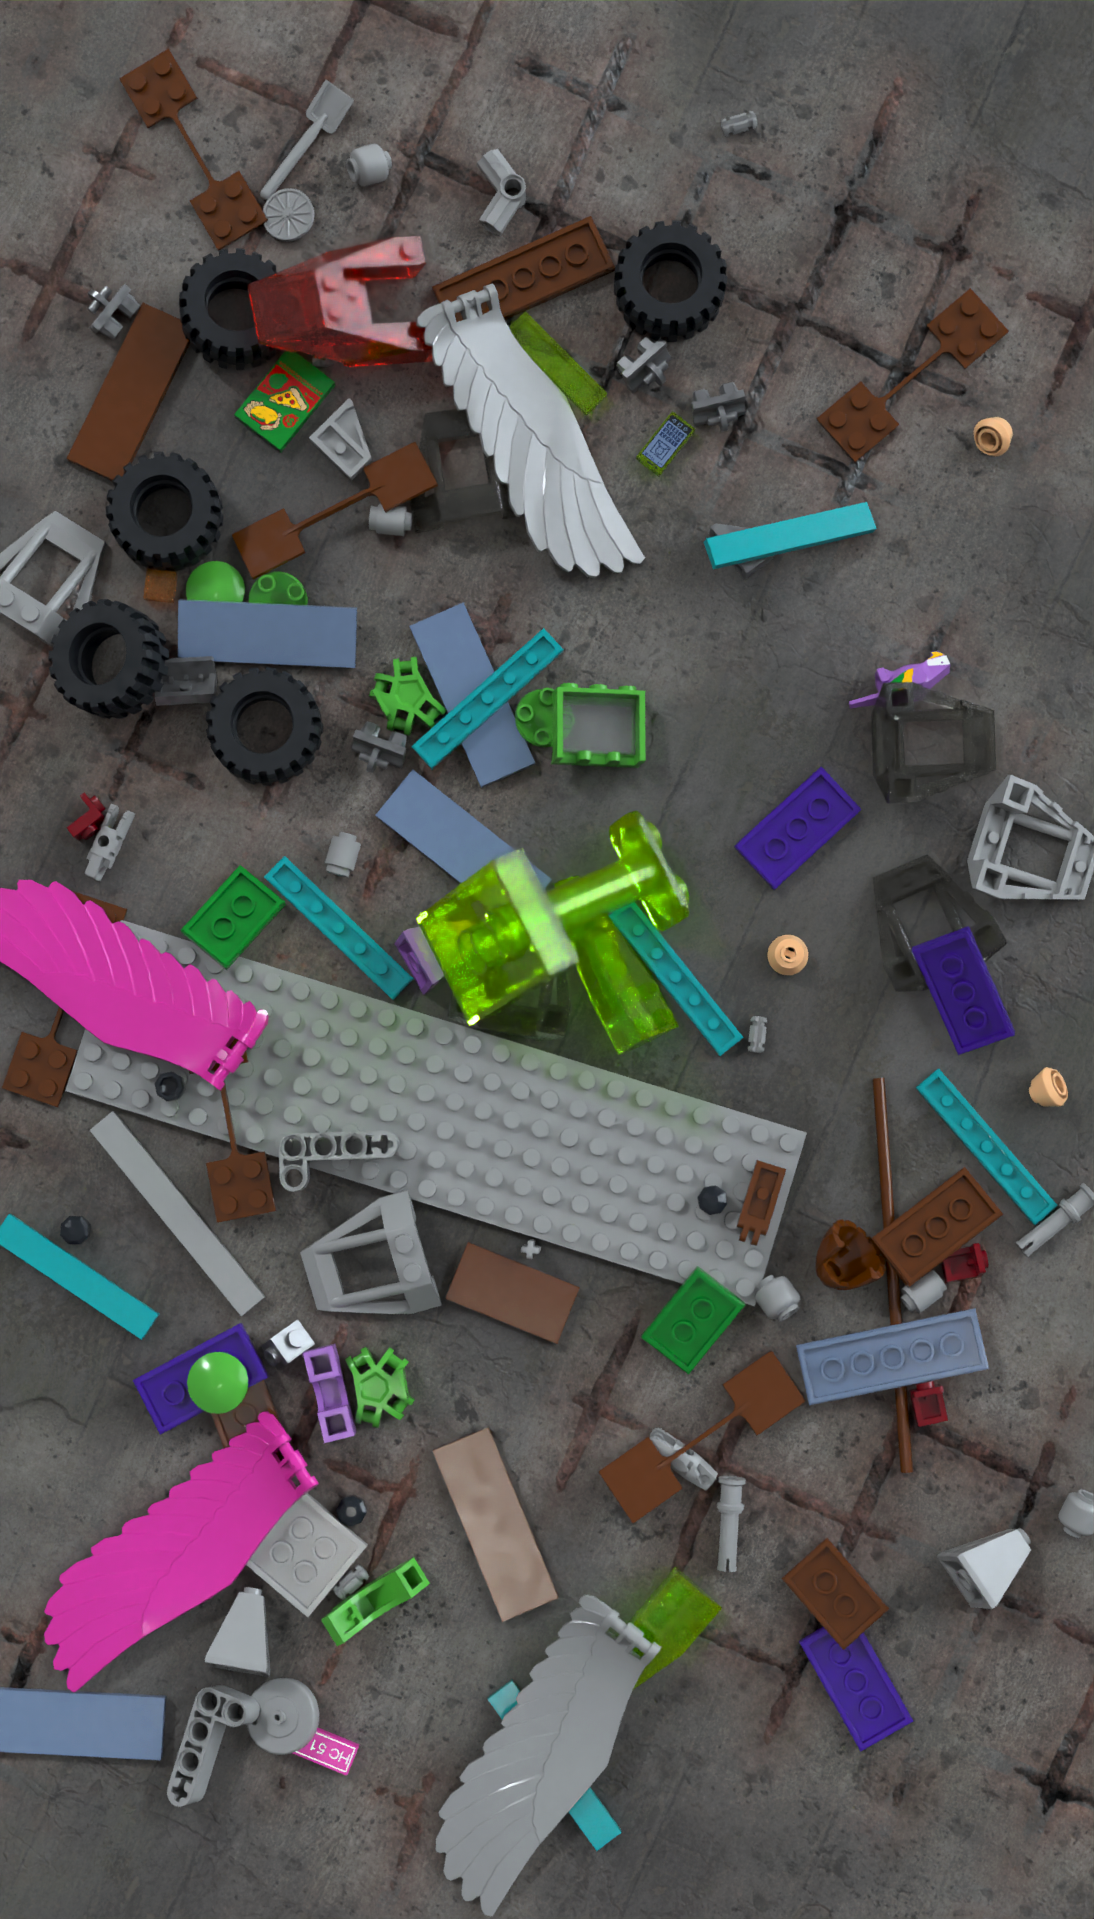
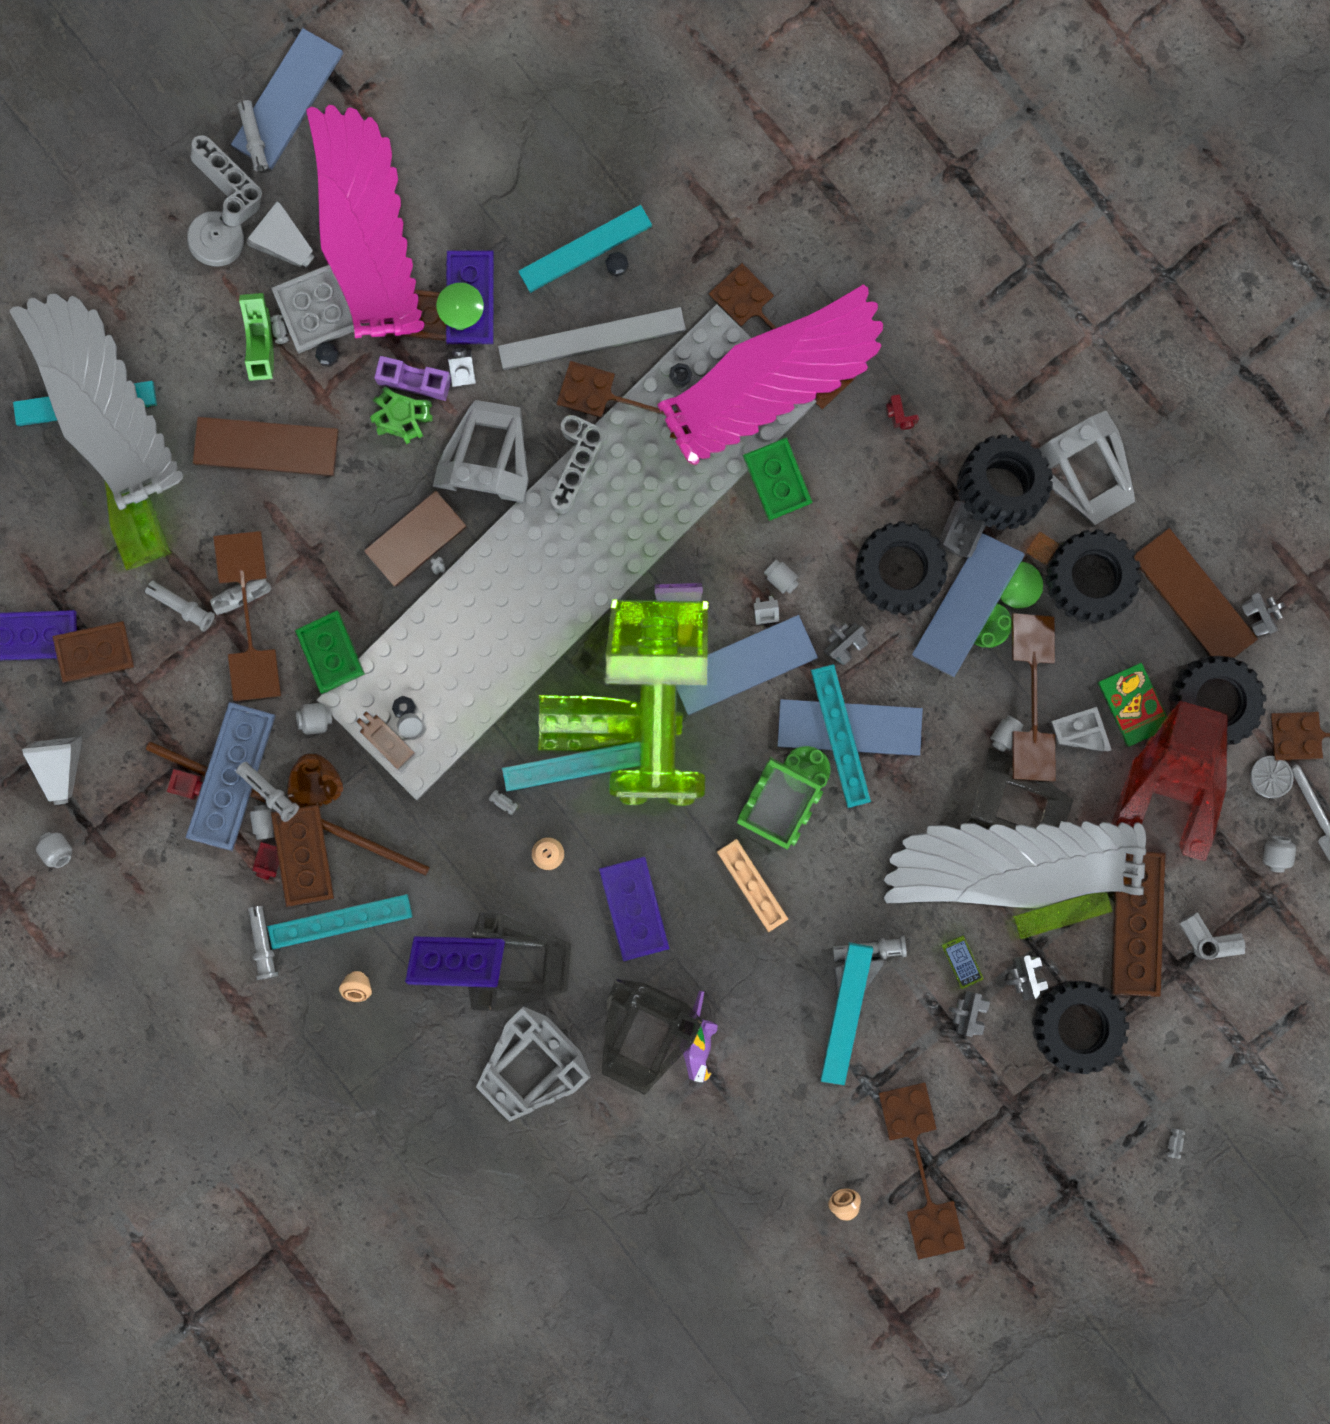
camera: 120 degrees right, 0 degrees up
light grey hinge [85,804,135,881] -> none
teal tile [264,856,414,1001] -> none
dark pink tile [293,1728,360,1776] -> none
bright green piece [369,657,447,736] -> none
none -> light grey pin [236,761,299,822]
none -> light grey pin [237,100,269,171]
none -> light grey tile [397,713,422,738]
none -> light nougat tile [717,839,788,932]
none -> light grey tile [754,596,779,625]
none -> light grey pin [833,936,907,961]

